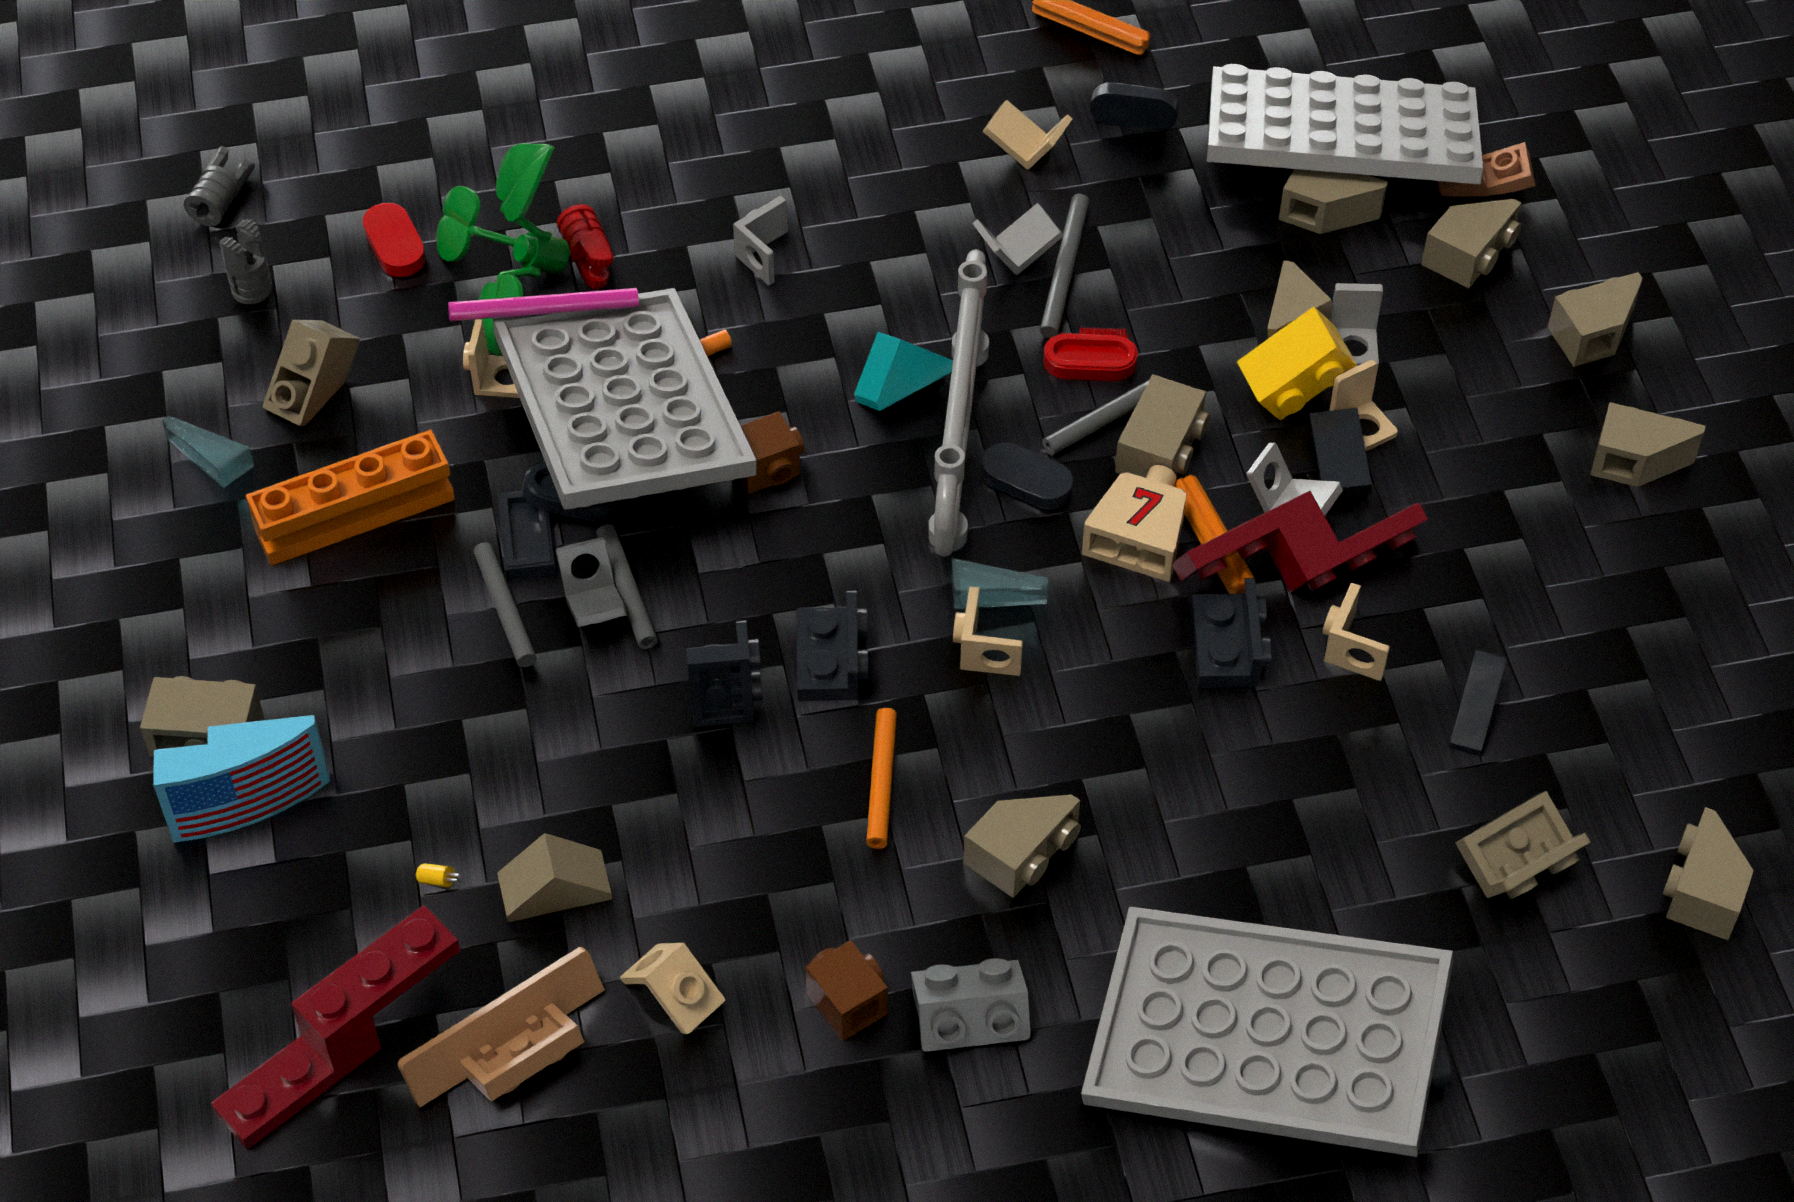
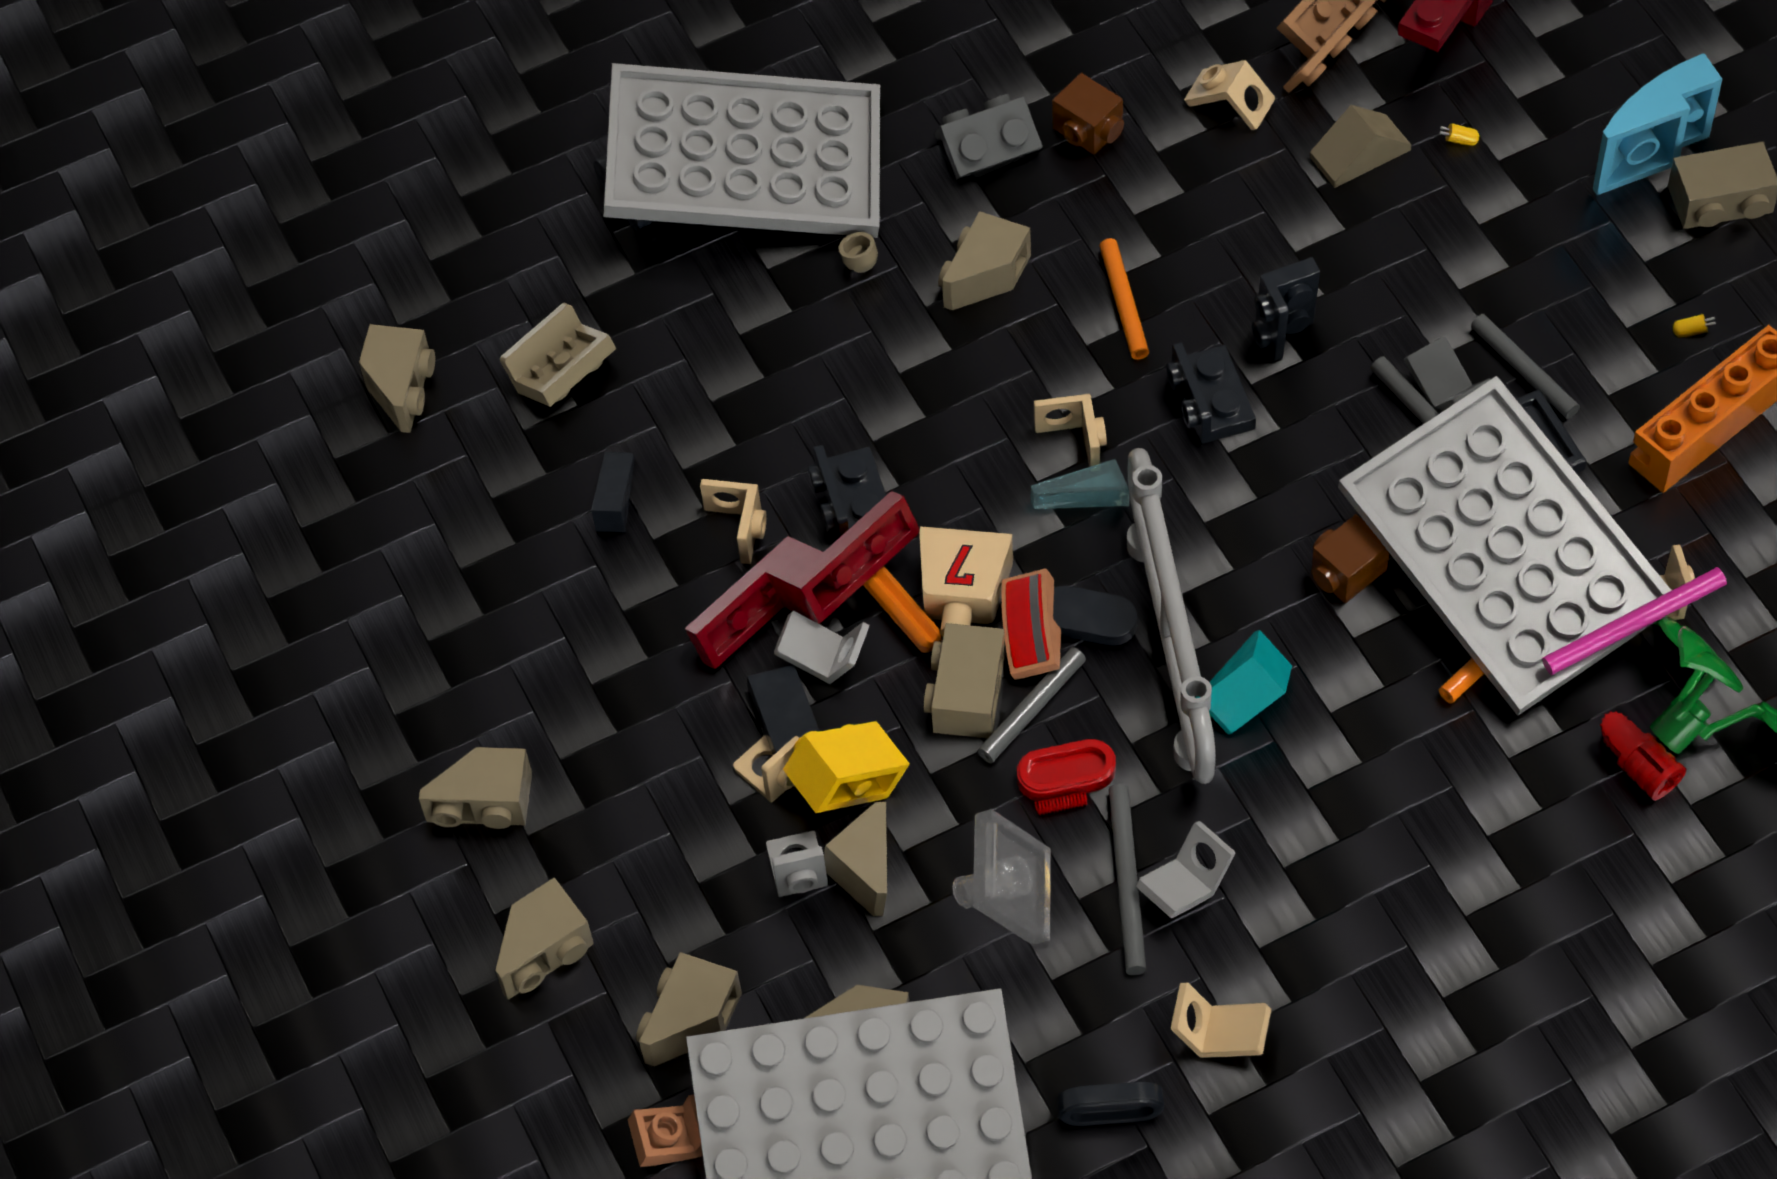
camera: 170 degrees right, 5 degrees up
light grey bracket [733,196,788,285] -> none
none -> dark tan hinge [839,232,878,273]
none -> clear tile [953,809,1051,945]
none -> slope [1001,569,1061,680]
none -> yellow piece [1673,314,1716,337]

